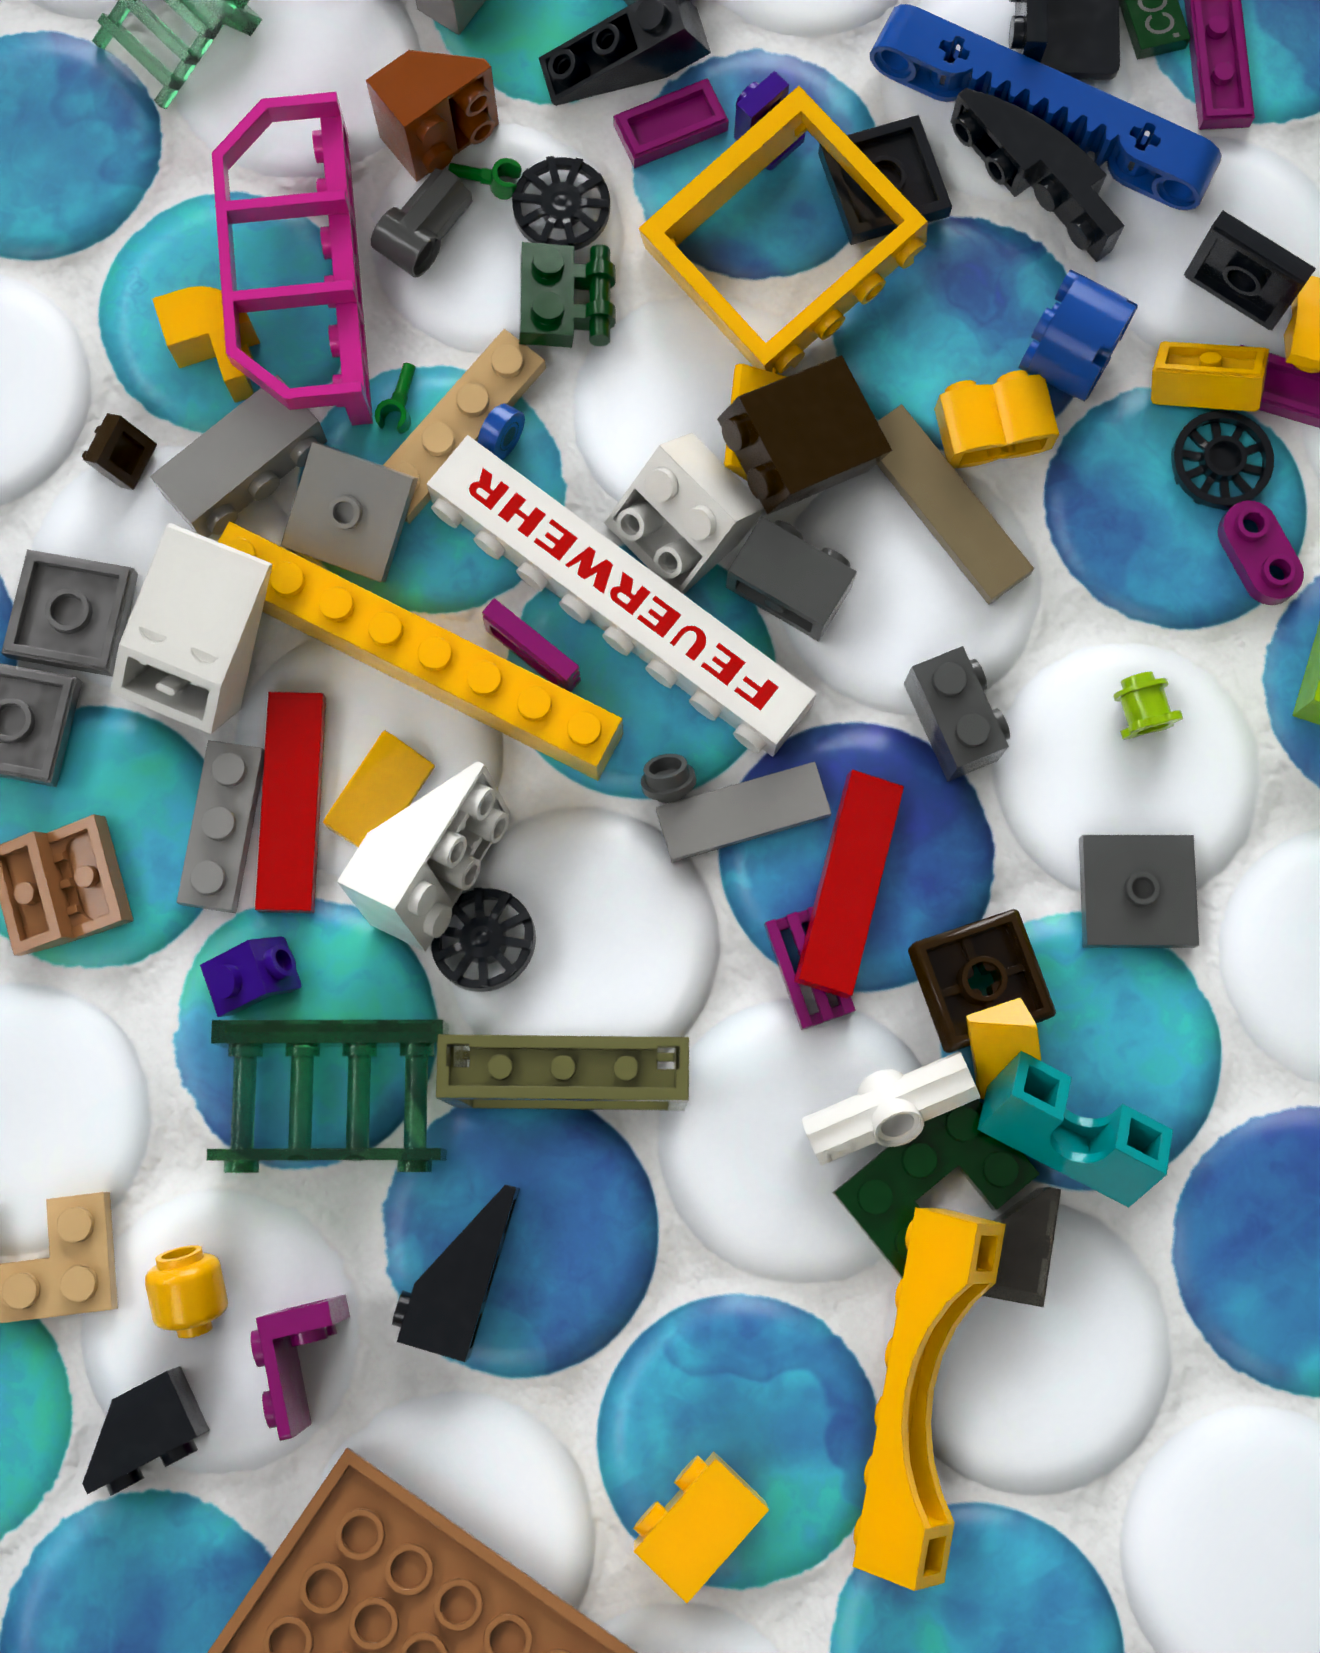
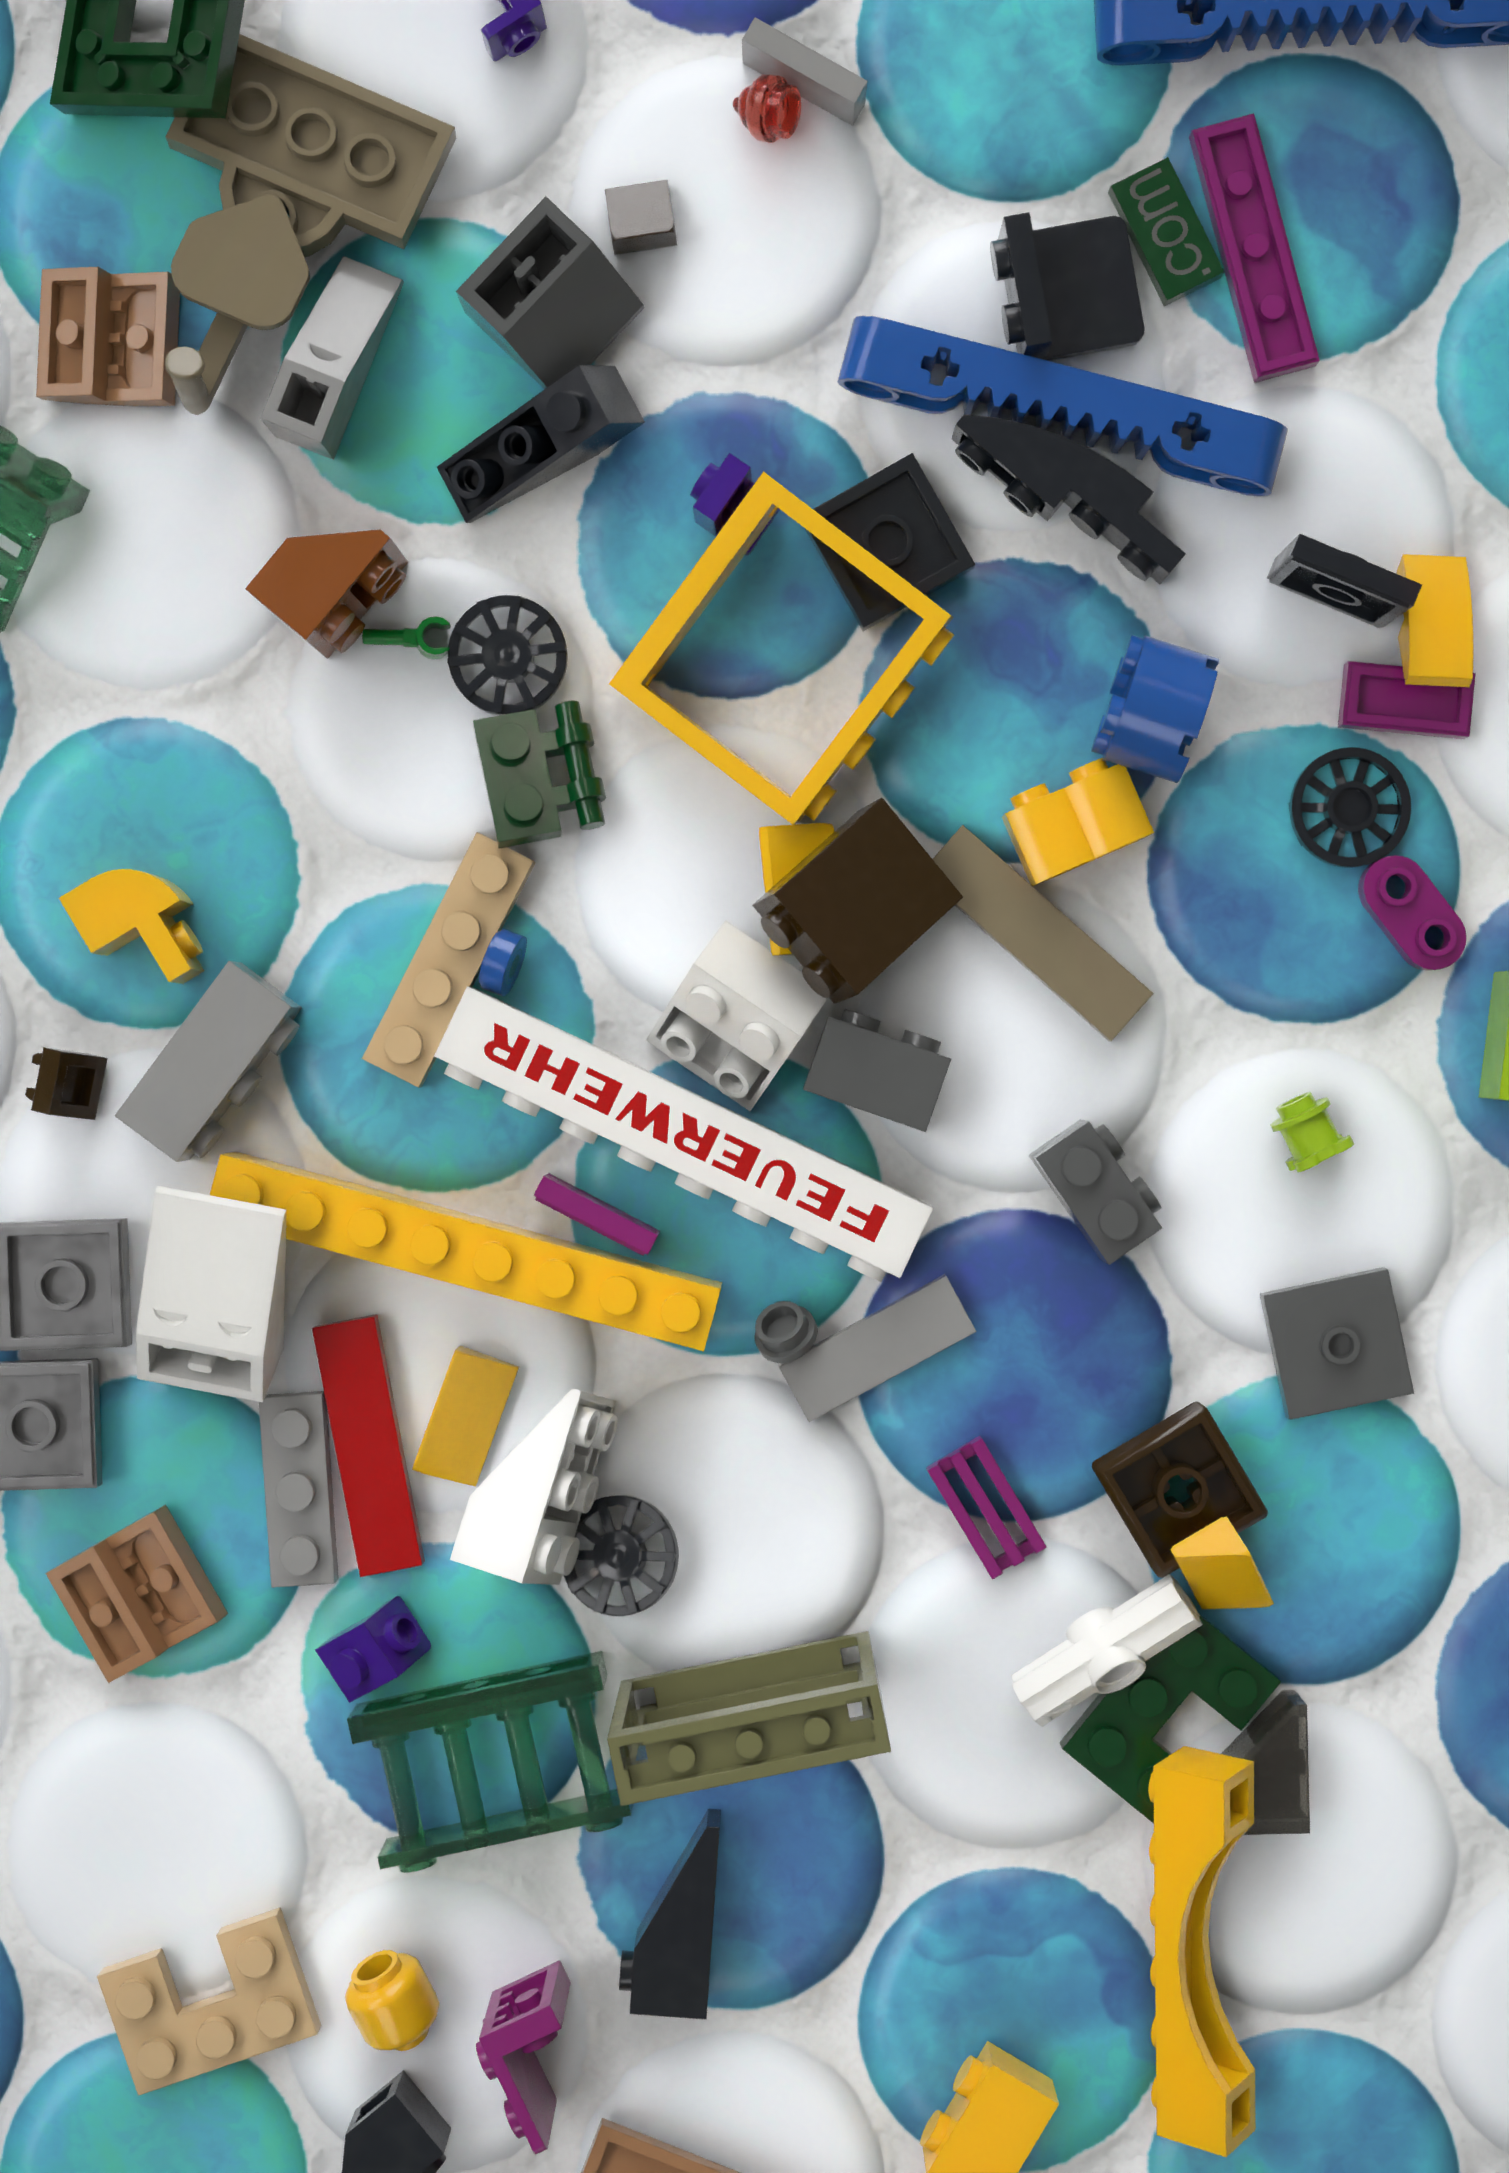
camera: 10 degrees left, 10 degrees up
dark pink plate [212,92,373,426] -> none
light grey plate [281,442,418,582] -> none
dark grey piece [371,168,473,278] -> none
green hand [375,363,416,434] -> none
magenta tile [613,78,729,169] -> none
red tile [794,769,904,999] -> none
teal arch [977,1051,1173,1208] -> none
yellow slope [1151,341,1269,412] -> none

